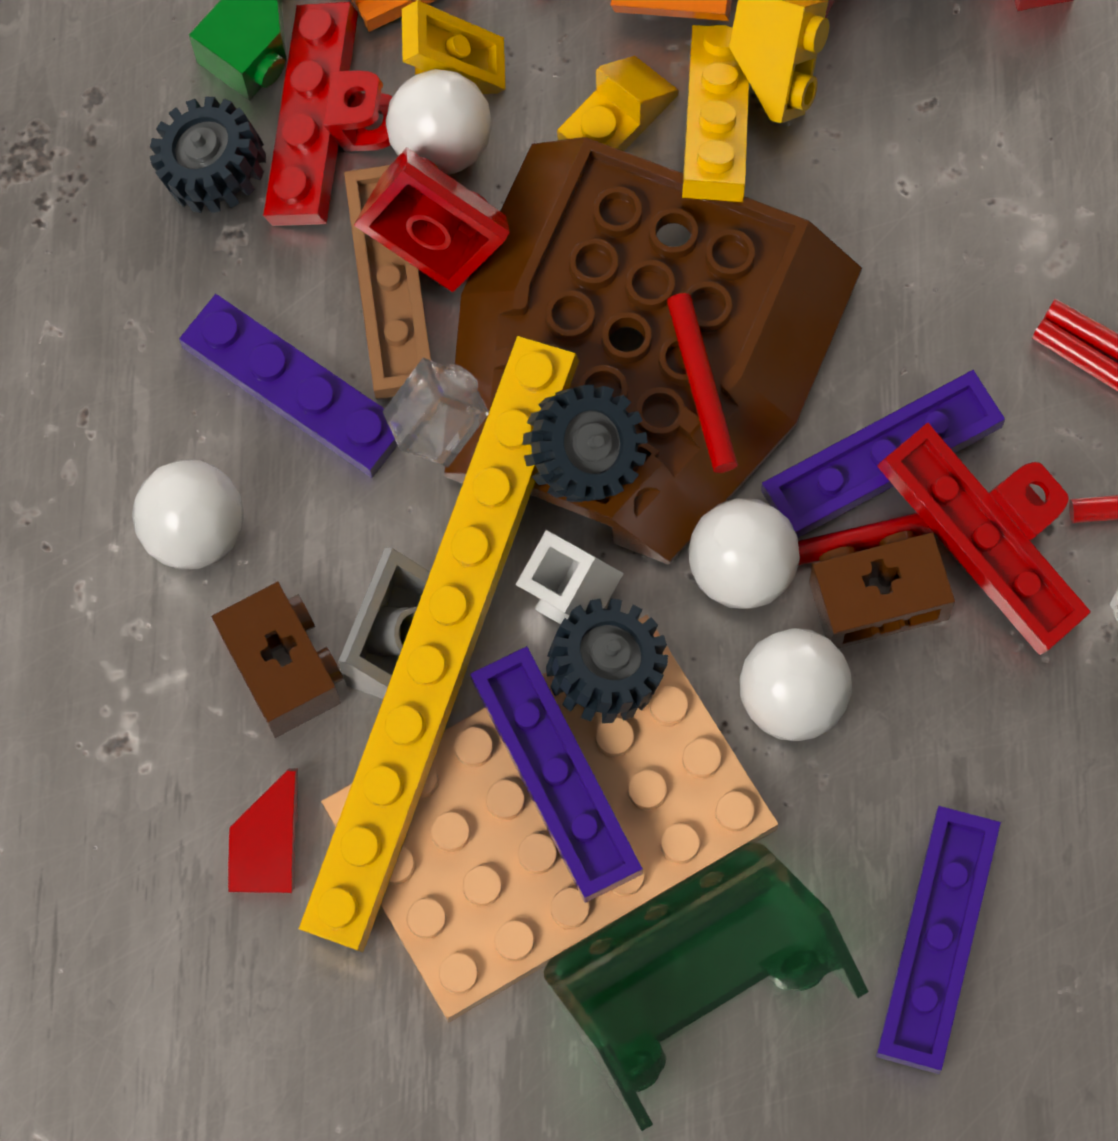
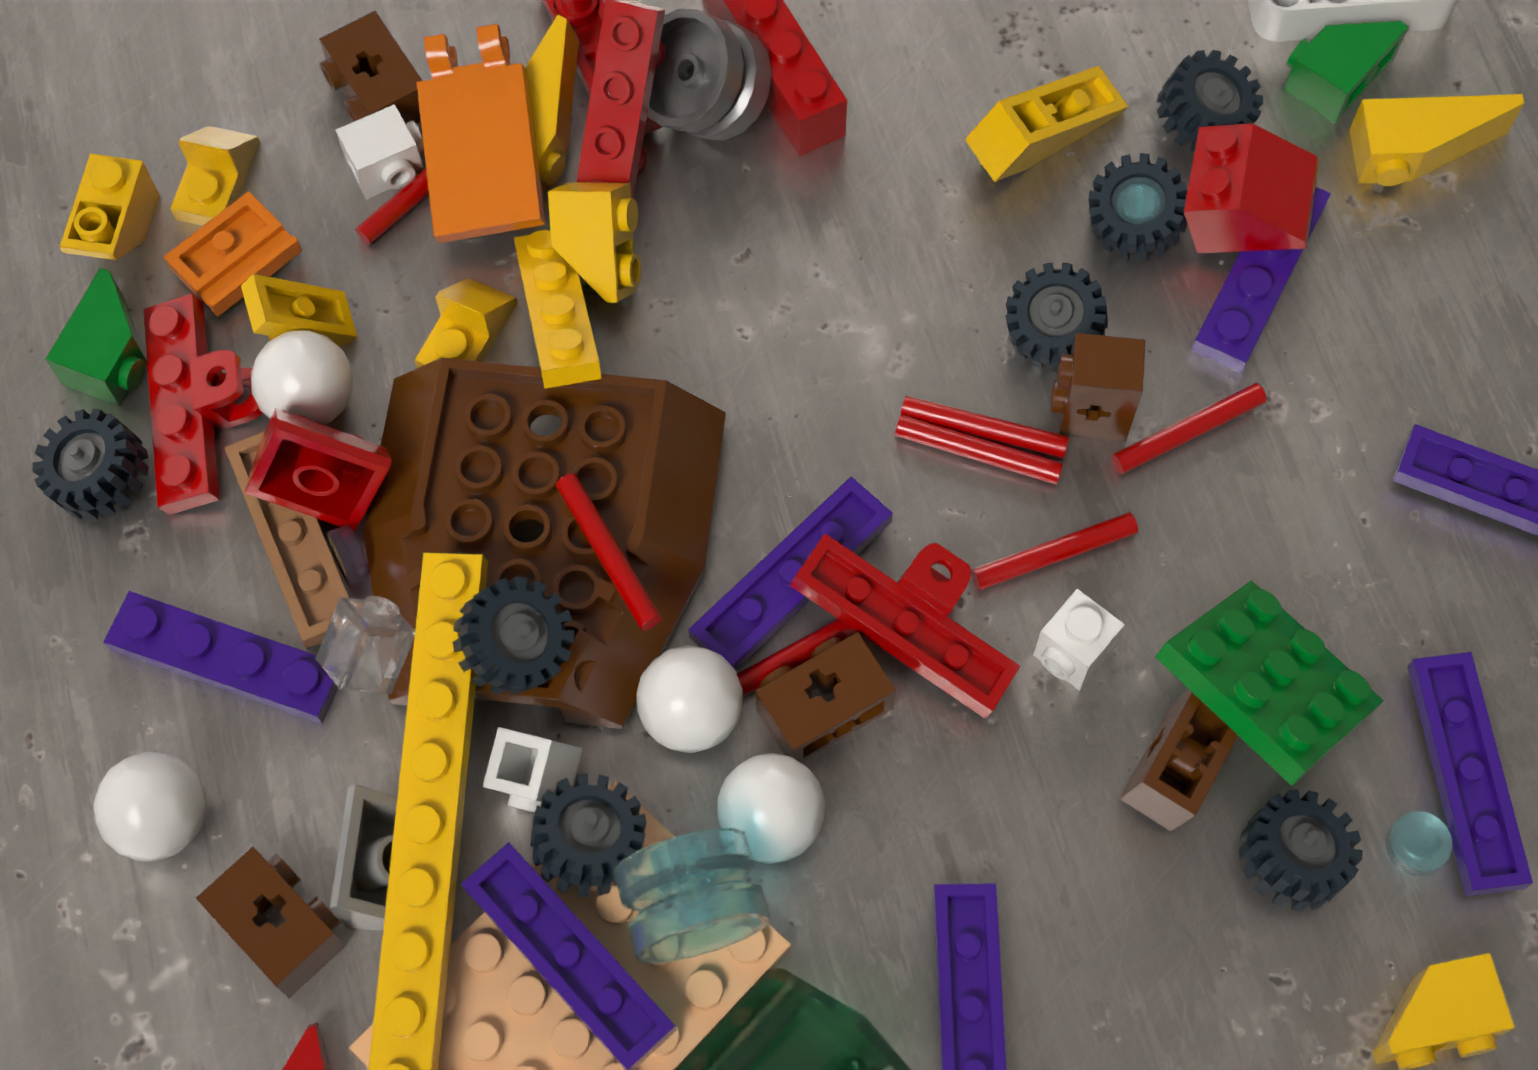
camera: 20 degrees left, 5 degrees down
none -> tile [327,525,370,586]
none -> clear light blue wheel [612,828,770,964]

